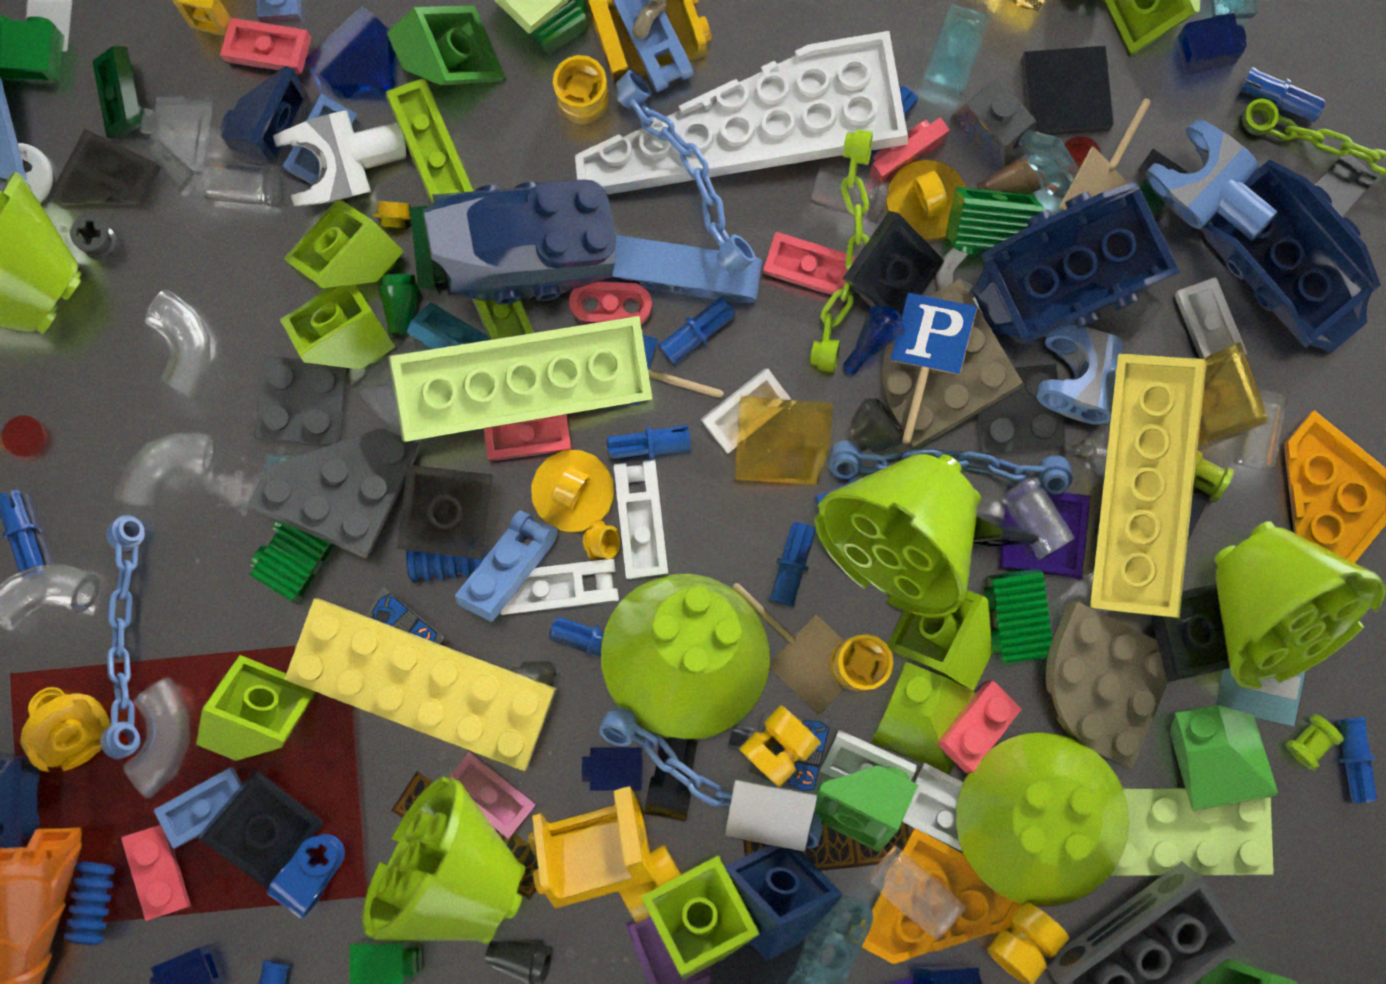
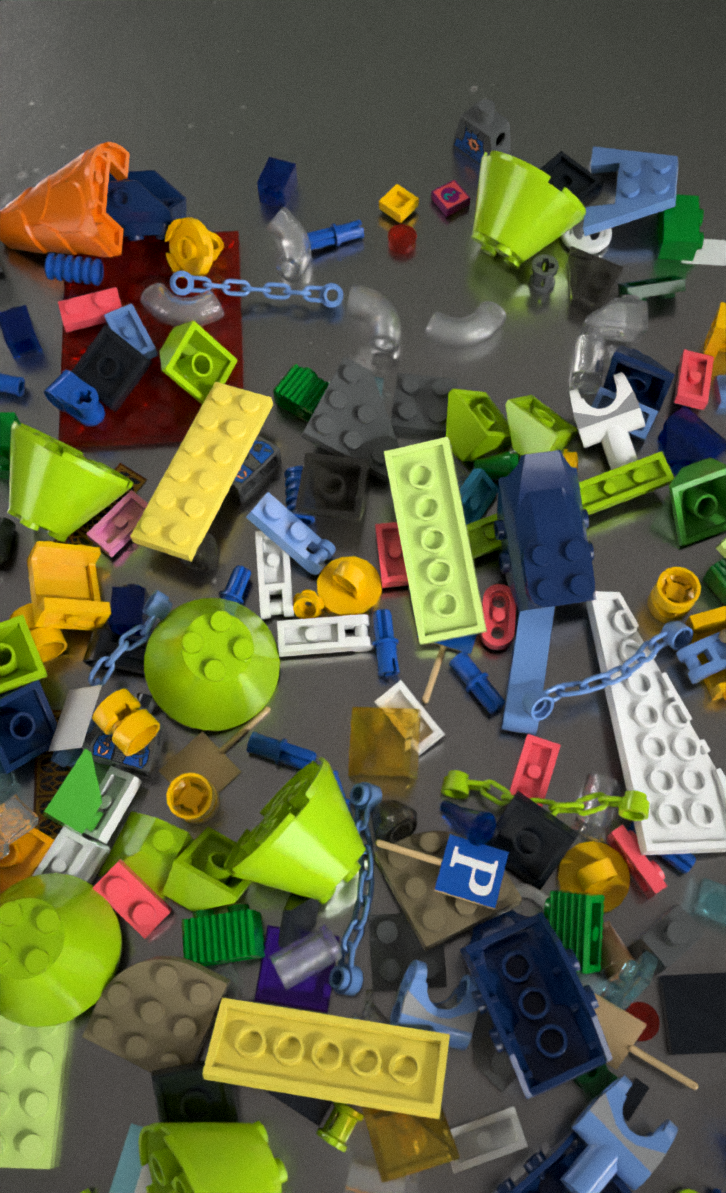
camera: 90 degrees right, 15 degrees down
bright green slope [1169,705,1278,811] -> none

